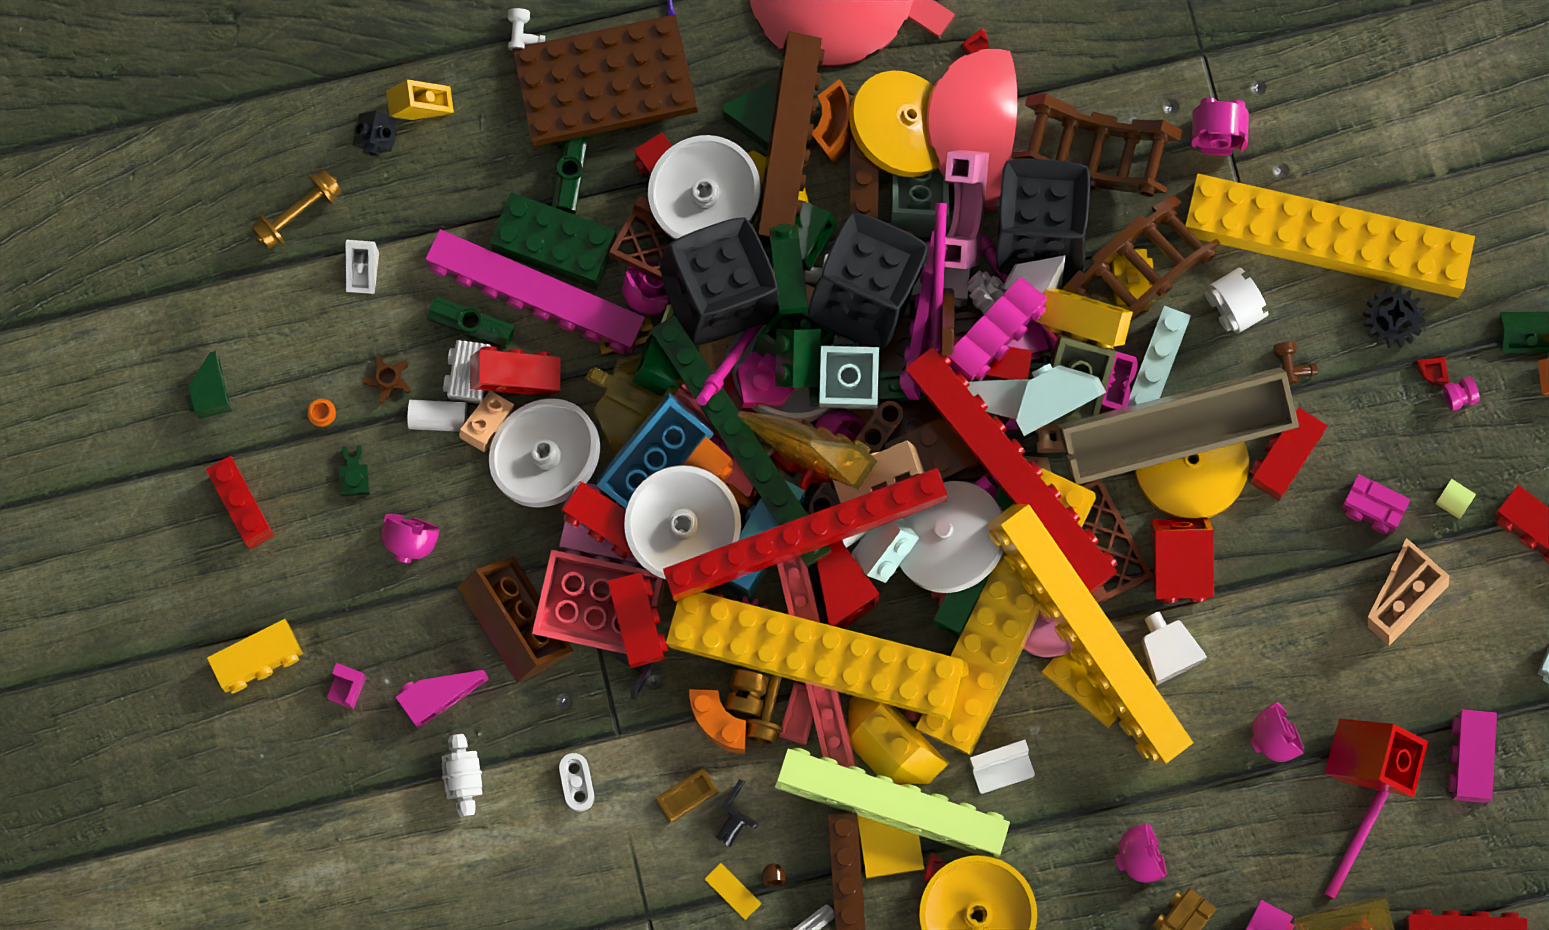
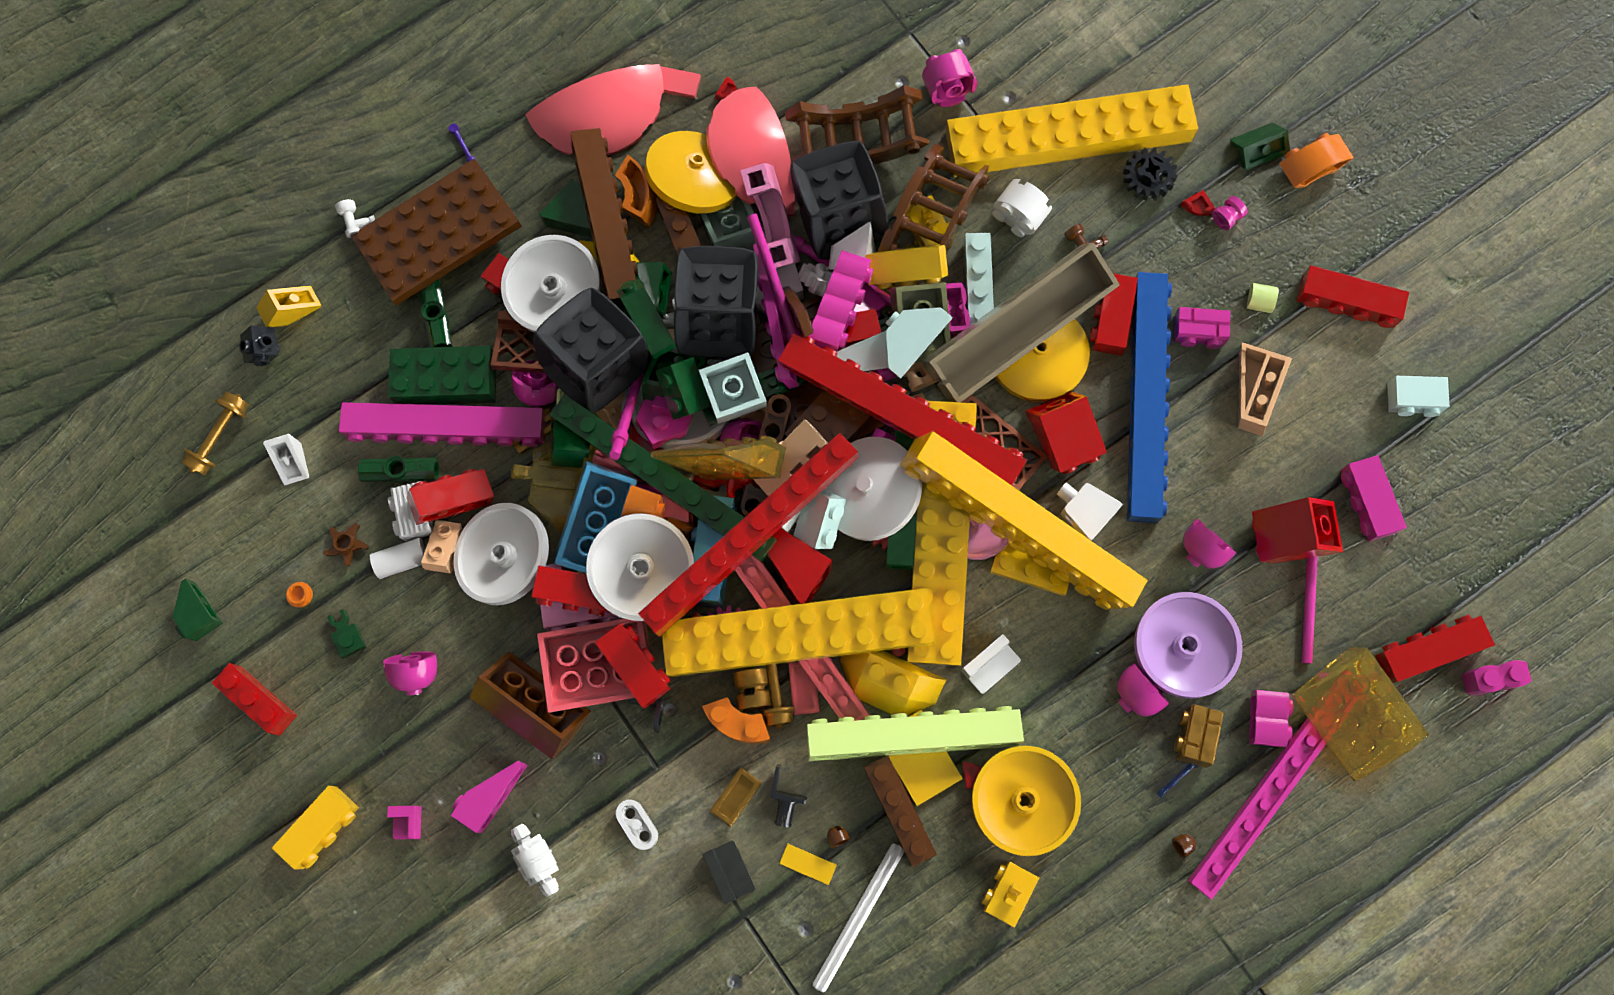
camera: 20 degrees left, 0 degrees up
none -> pearl dark grey panel [703,841,755,904]
none -> blue brick [1127,272,1172,523]
none -> lavender dish [1134,592,1242,699]

